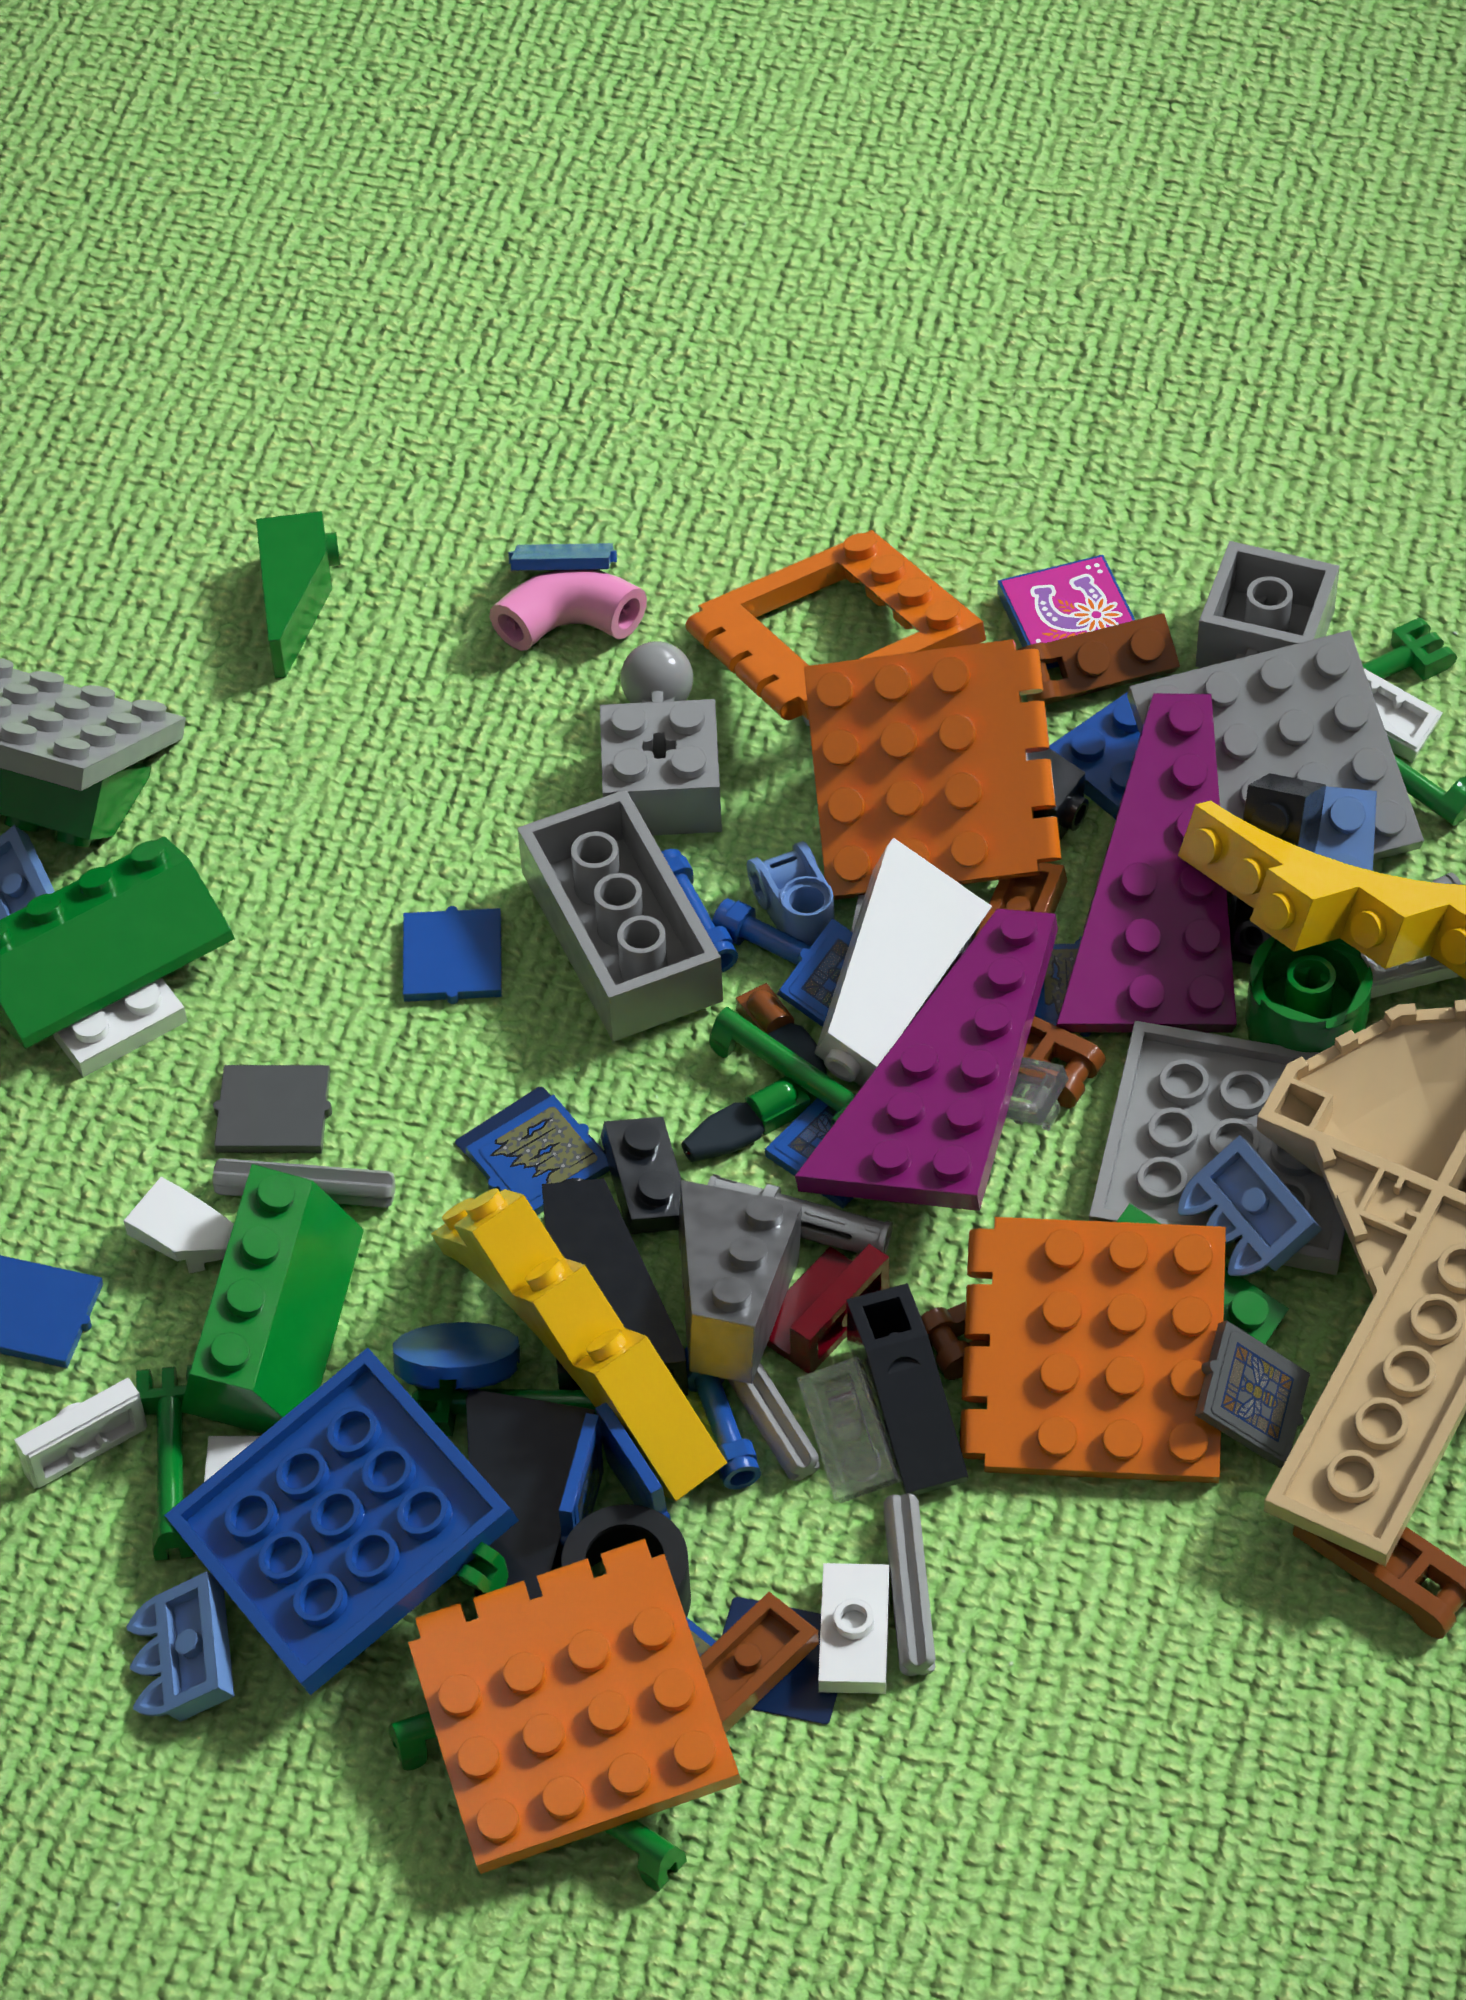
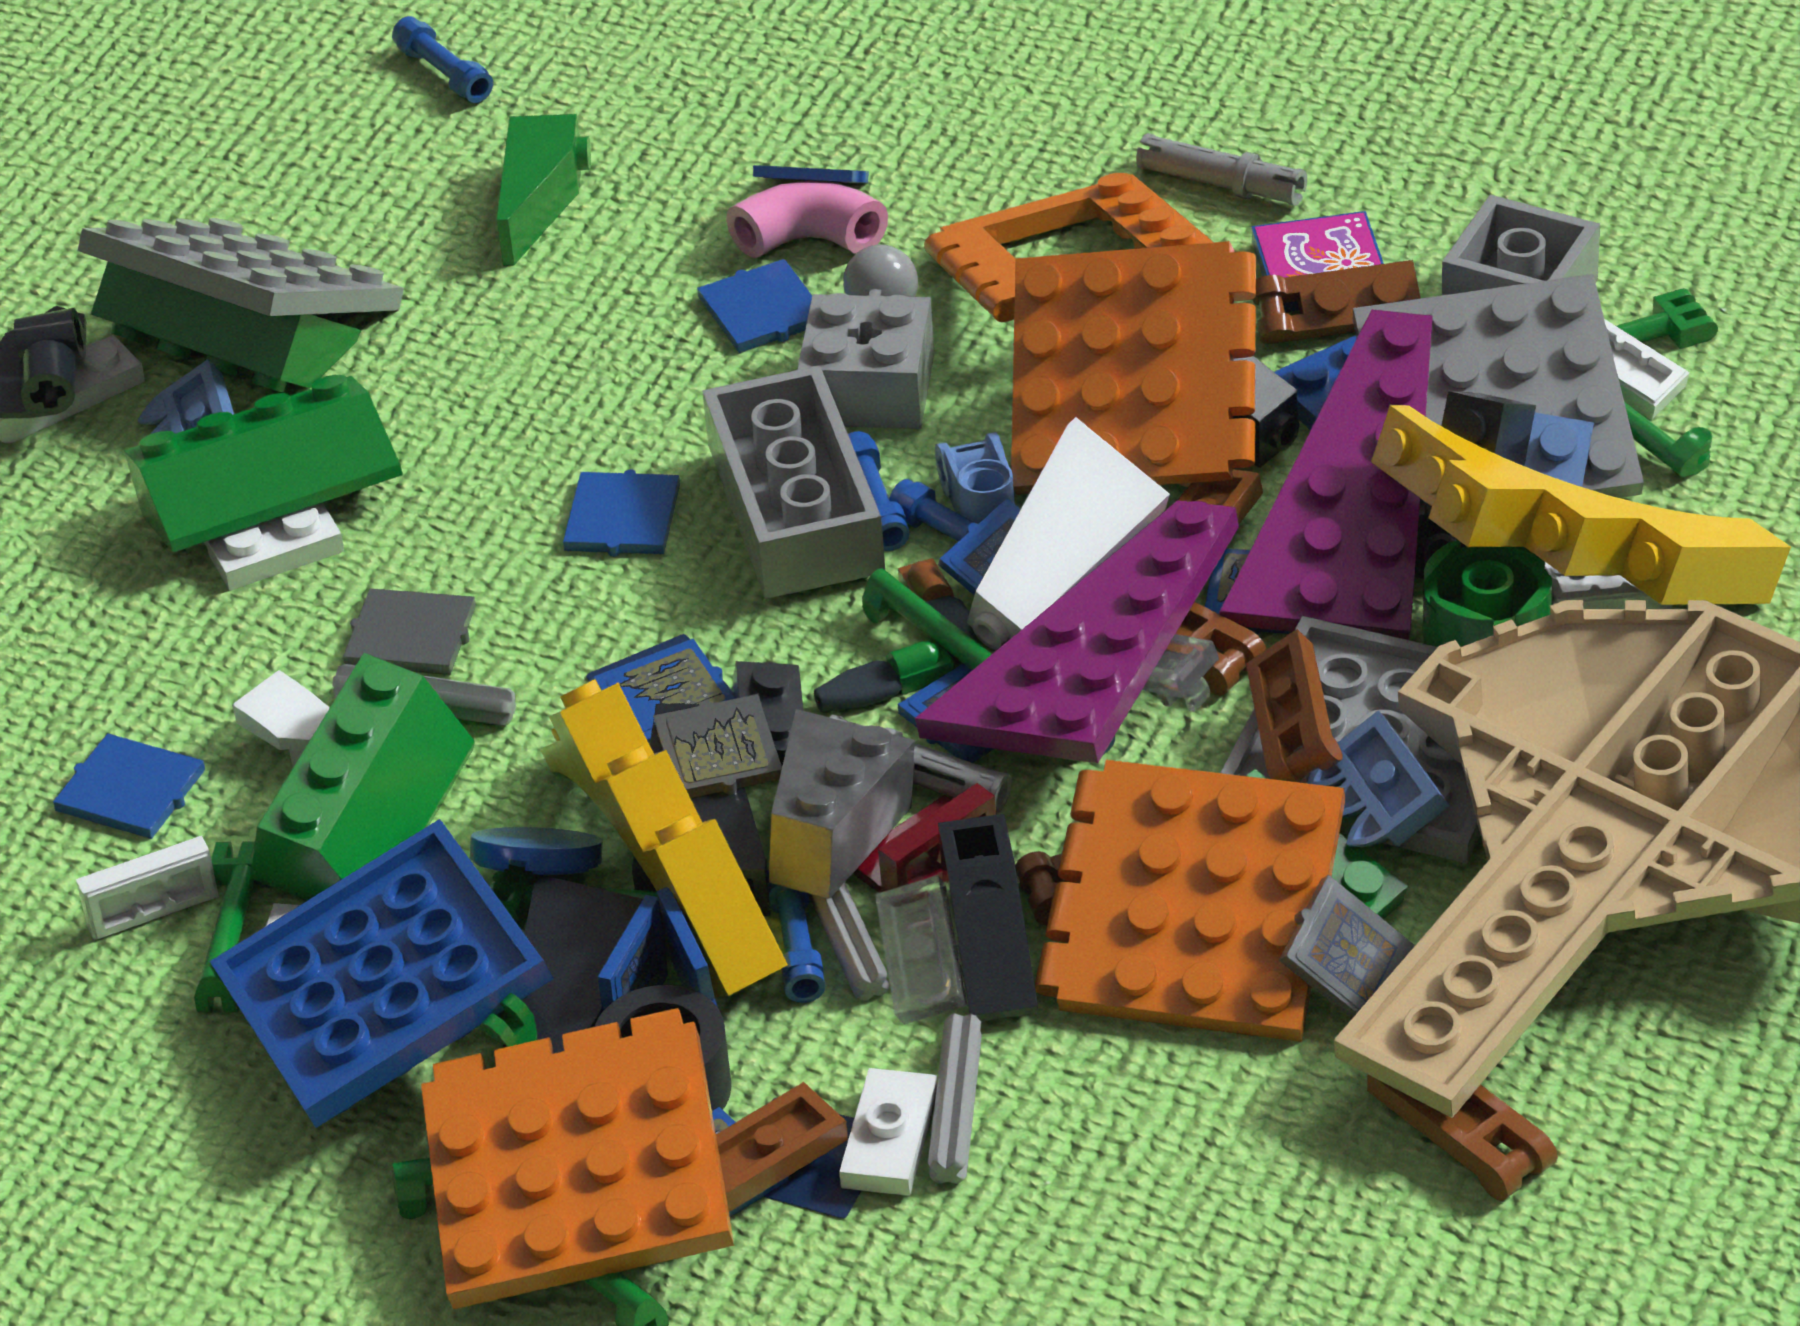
camera: 10 degrees right, 10 degrees down
medium blue plate [126,1571,235,1722] -> none
none -> blue bar [392,16,493,103]
none -> piece [653,694,782,798]
none -> blue piece [697,259,812,353]
none -> light grey pin [1136,133,1307,206]
none -> dark orange plate [1246,629,1343,783]

